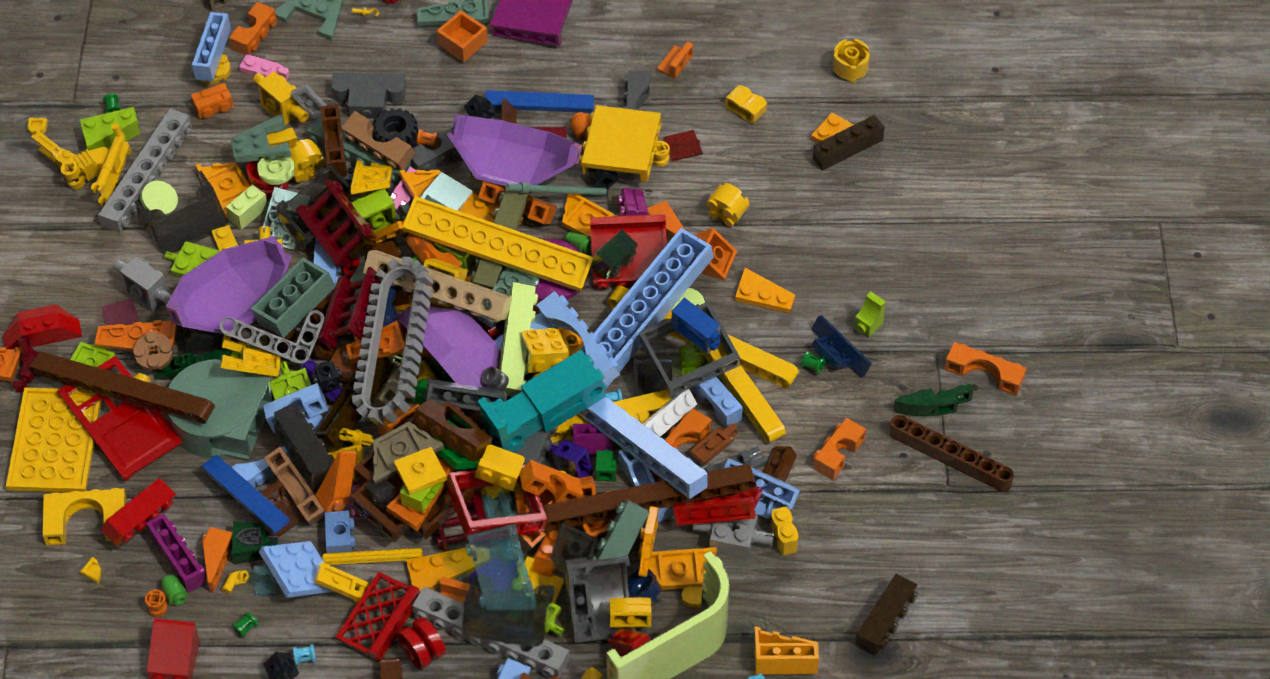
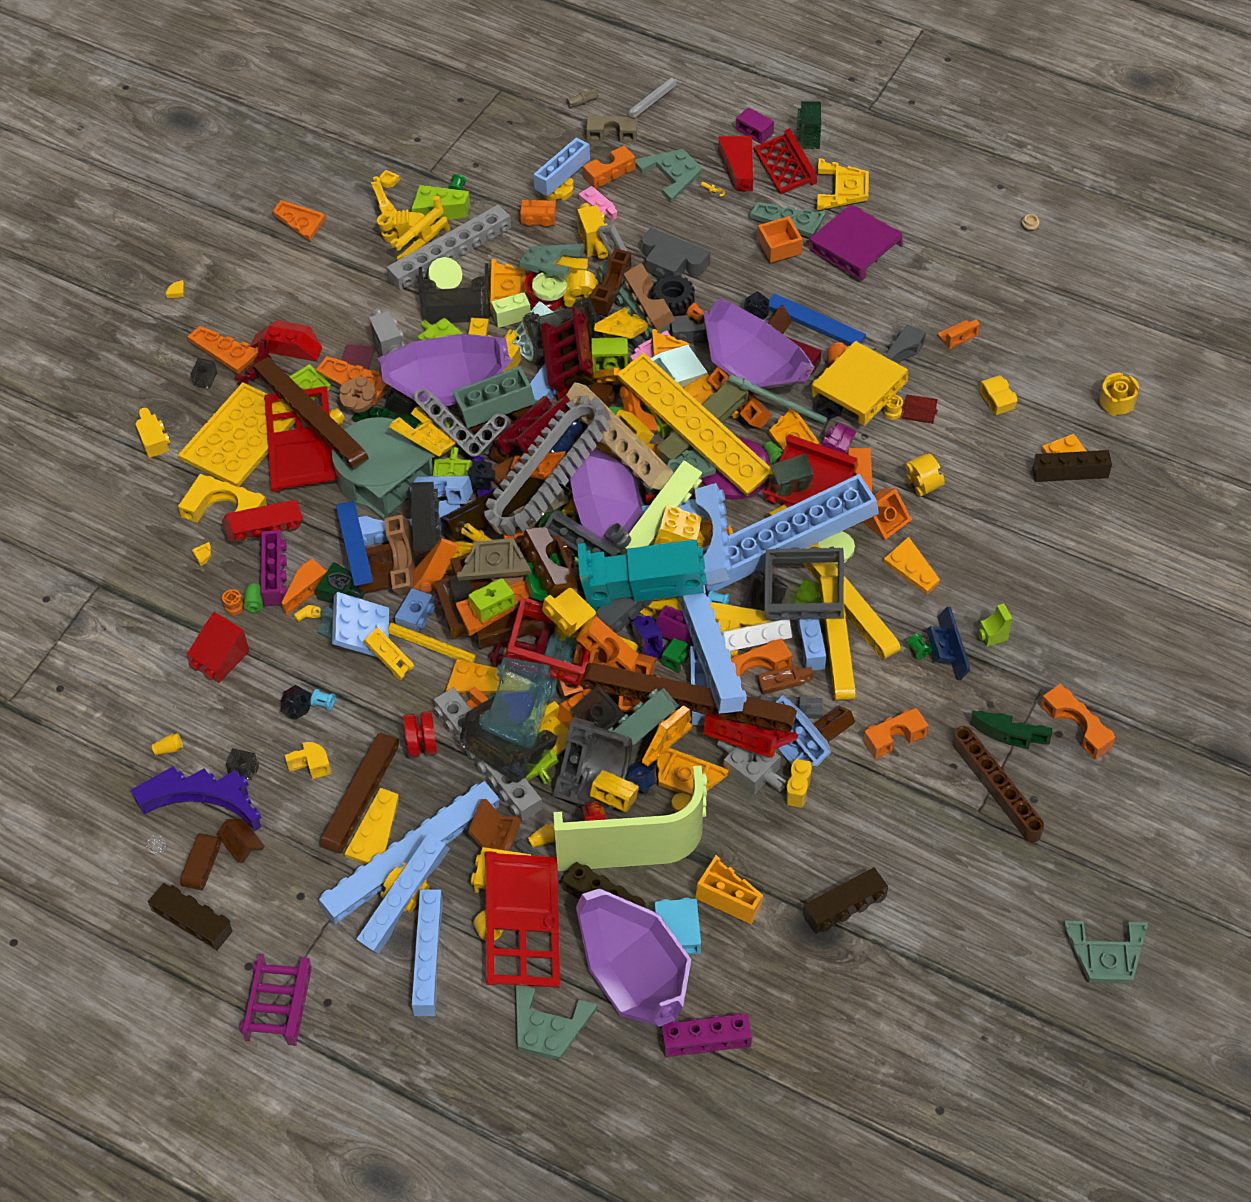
camera: 30 degrees right, 0 degrees up
green bush [231,611,259,638] -> none
red fence [336,571,420,663] -> none
yellow plate [394,447,447,495] -> none
blue window [672,297,721,355] -> none
none -> sand green wing [1064,921,1148,983]

